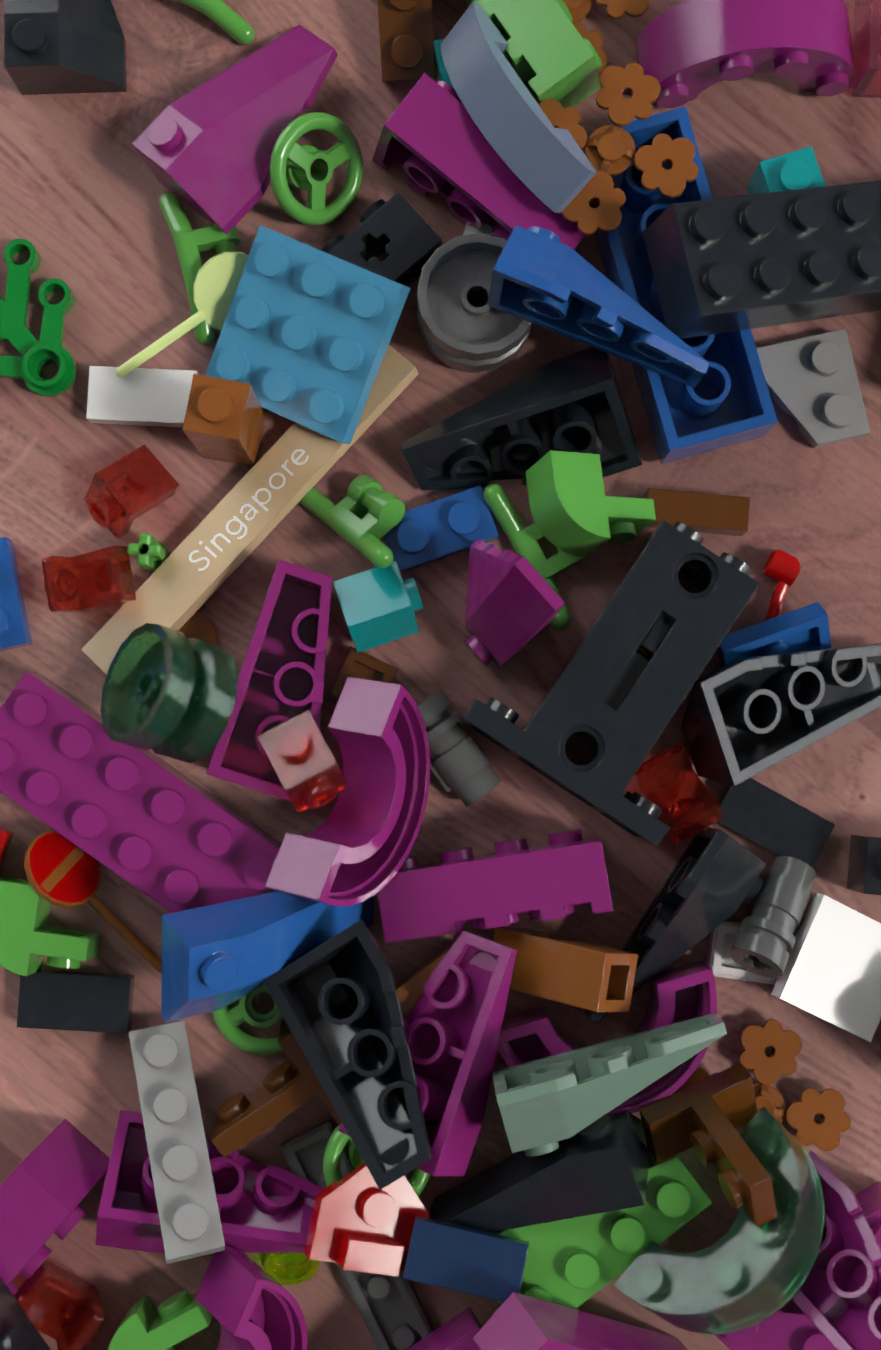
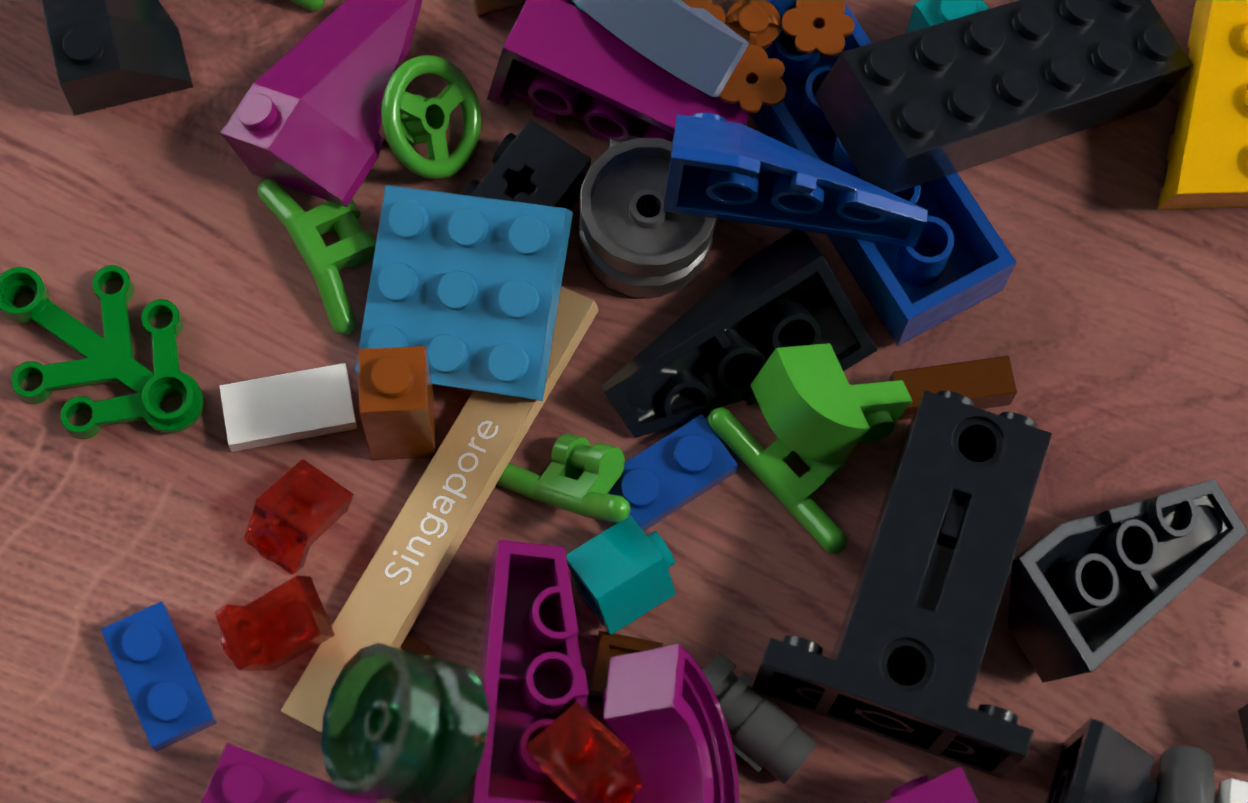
camera: 20 degrees left, 15 degrees down
yellowish green piece [116,252,249,378] -> none
bright green piece [127,533,169,572] -> none
magenta wedge [464,538,565,669] -> none
clear red bracket [635,744,723,845] -> none
black tile [709,778,835,867] -> none
blue plate [717,602,832,668] -> none
light grey wing [756,329,871,448] -> none
red hand [762,549,800,621] -> none

